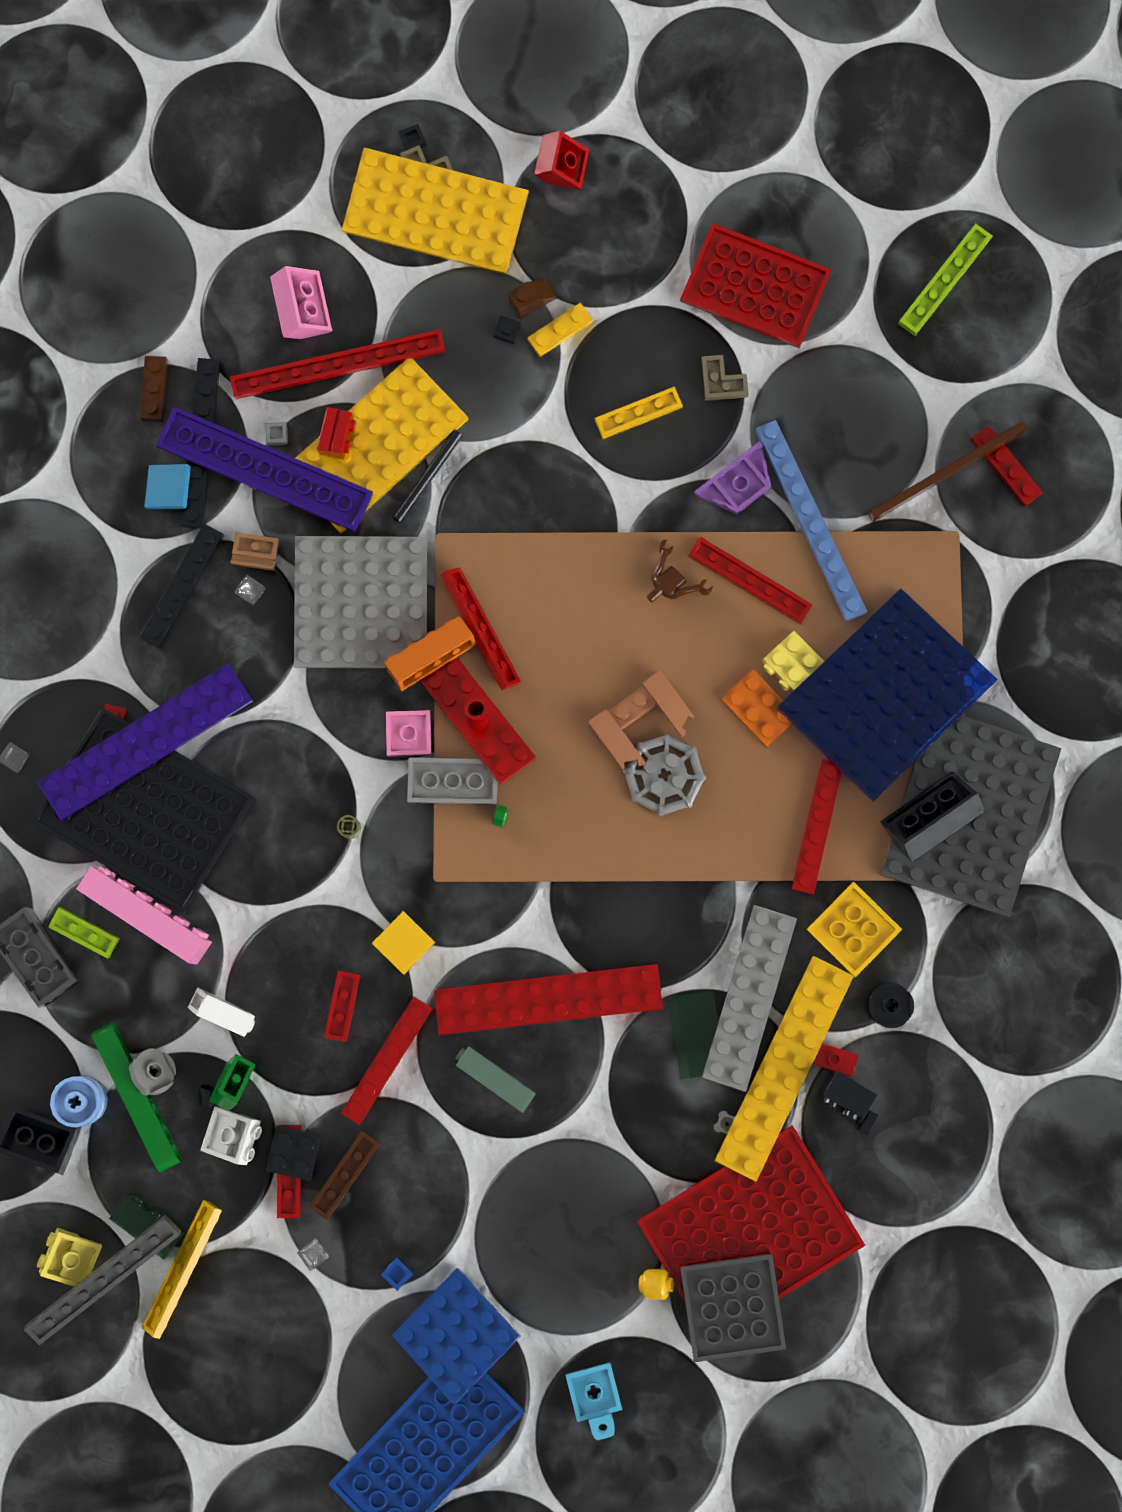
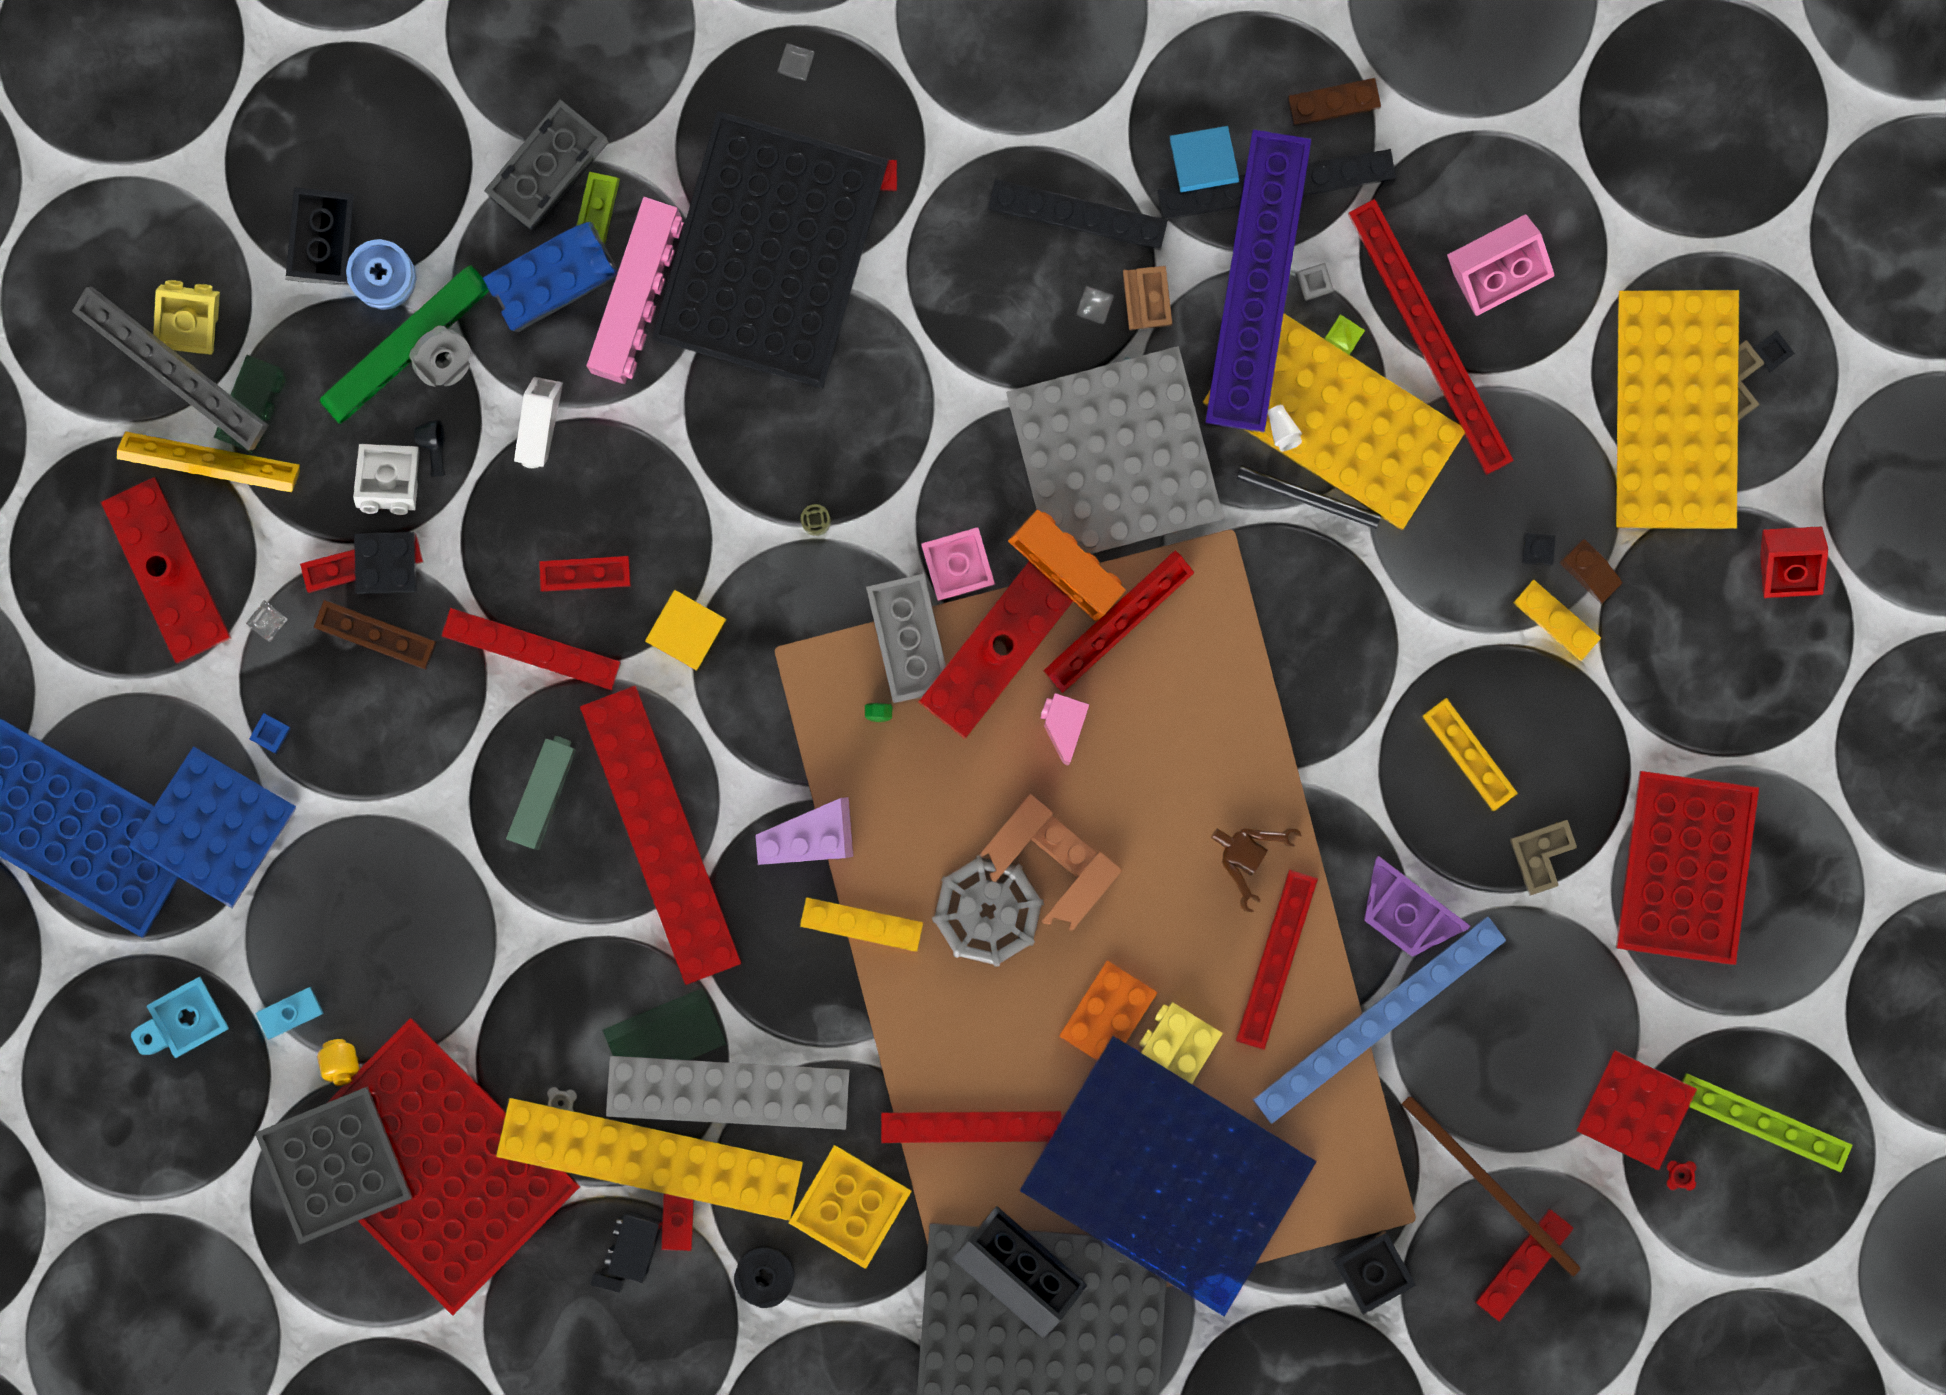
camera: 75 degrees right, 5 degrees up
dark purple plate [37,663,253,820] -> none
green brick [209,1054,256,1111] -> none
red brick [317,407,357,460] -> none
none -> red plate [101,477,231,664]
none -> medium azure plate [256,987,324,1040]
none -> blue piece [483,222,618,332]
none -> lavender wedge [756,797,853,865]
none -> yellow plate [800,897,923,952]
none -> bright pink slope [1040,693,1089,765]
none -> white cone [1267,405,1302,452]
none -> lime tile [1325,314,1365,355]
none -> black brick [1332,1231,1416,1315]
none -> red plate [1577,1050,1698,1171]
none -> red plate [1666,1160,1697,1191]

